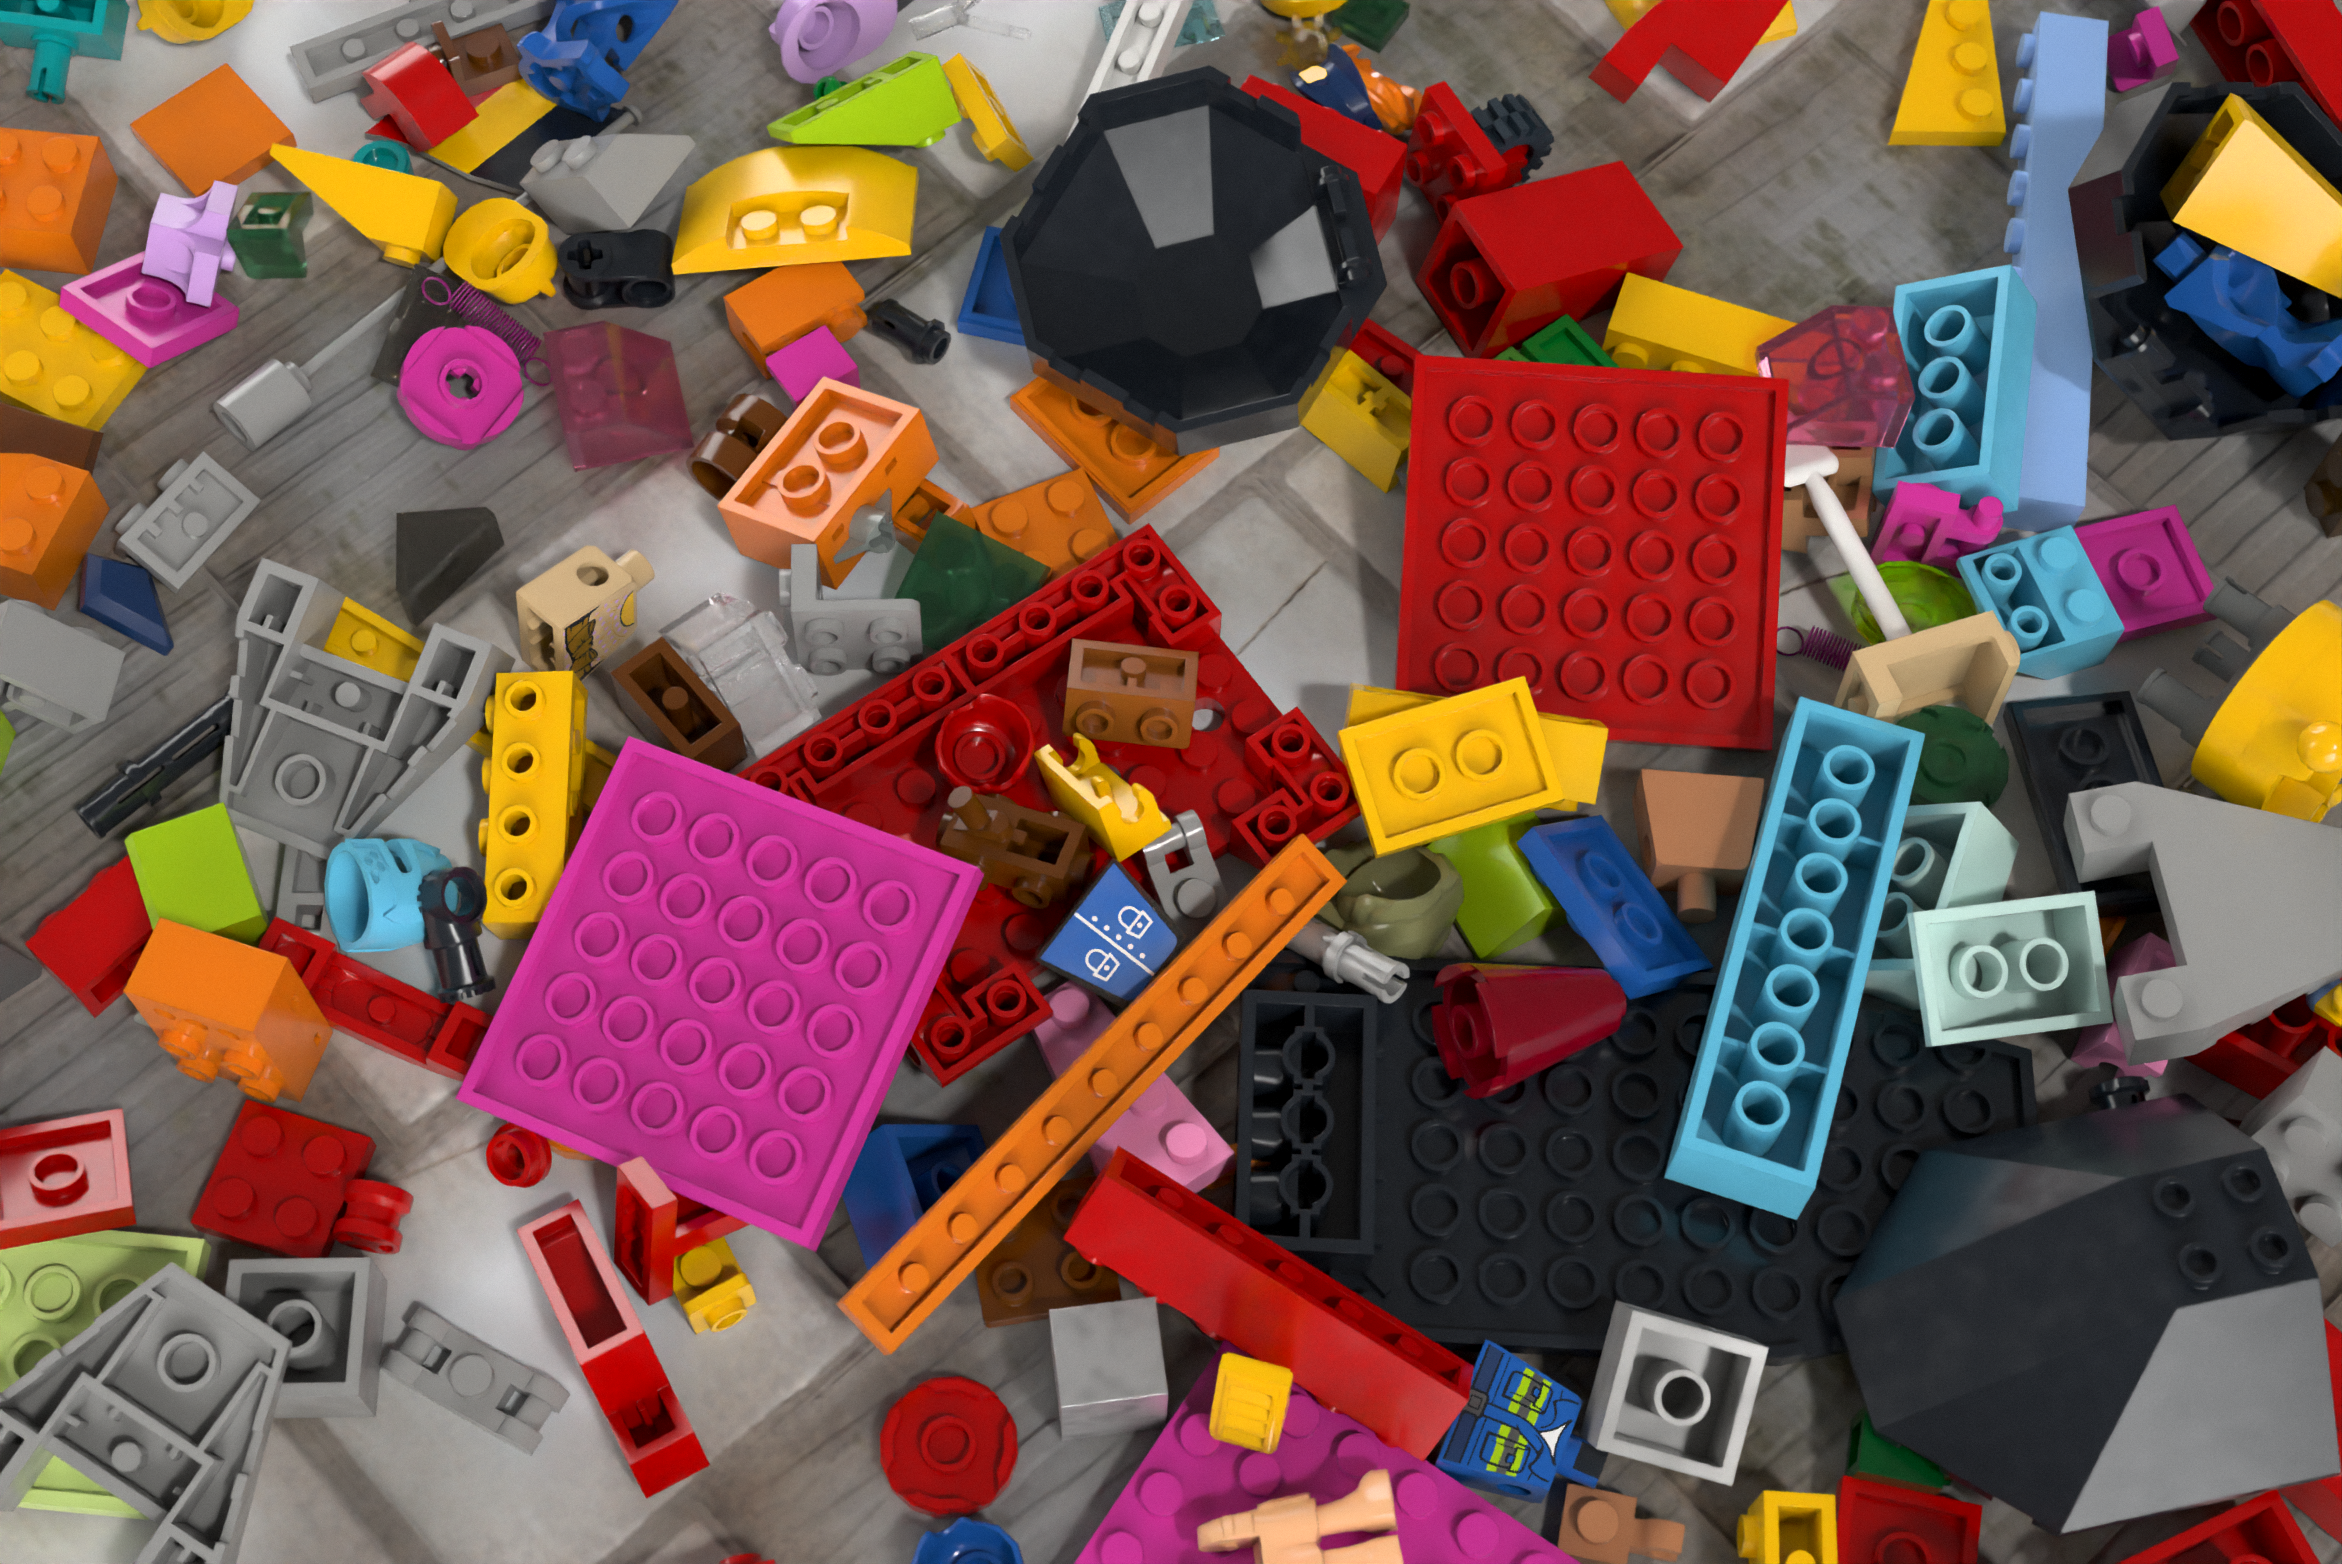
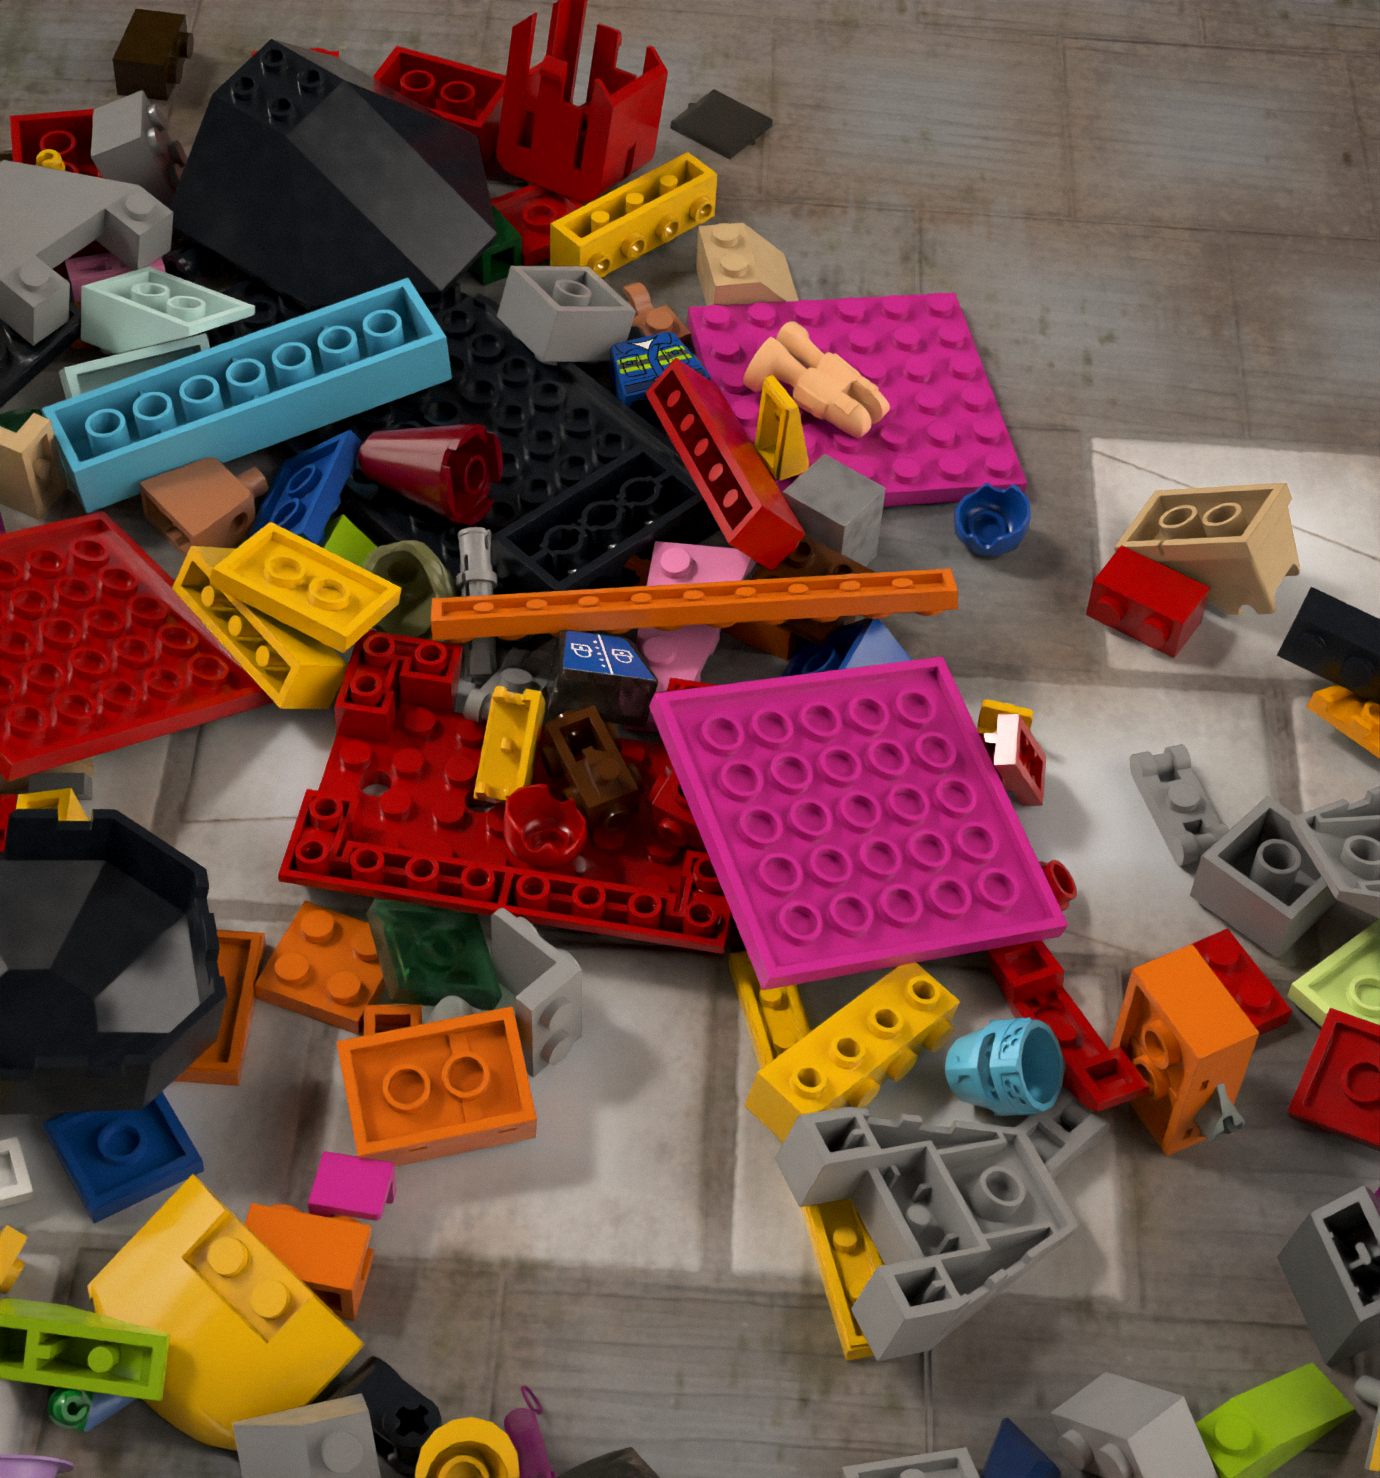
camera: 135 degrees left, 15 degrees down
red brick [24,854,153,1018] -> none
black pin [74,689,234,839] -> none
lime slope [124,802,271,948] -> none
red wheel [332,1179,414,1254] -> none
clear smoke slope [396,507,505,627] -> none
dark pink plate [397,325,524,451] -> none
black connector [417,866,496,1003] -> none
tan torso [516,545,655,682] -> none
red slope [516,1198,710,1499] -> none
clear pink slope [543,320,694,472] -> none
reddish brown brick [611,636,748,773] -> none
clear brick [658,591,822,759] -> none
reddish brown wheel [686,393,788,502] -> none
black pin [872,298,951,364] -> none
red tile [880,1376,1019,1519] -> none
dark orange bracket [1062,638,1199,749] -> none

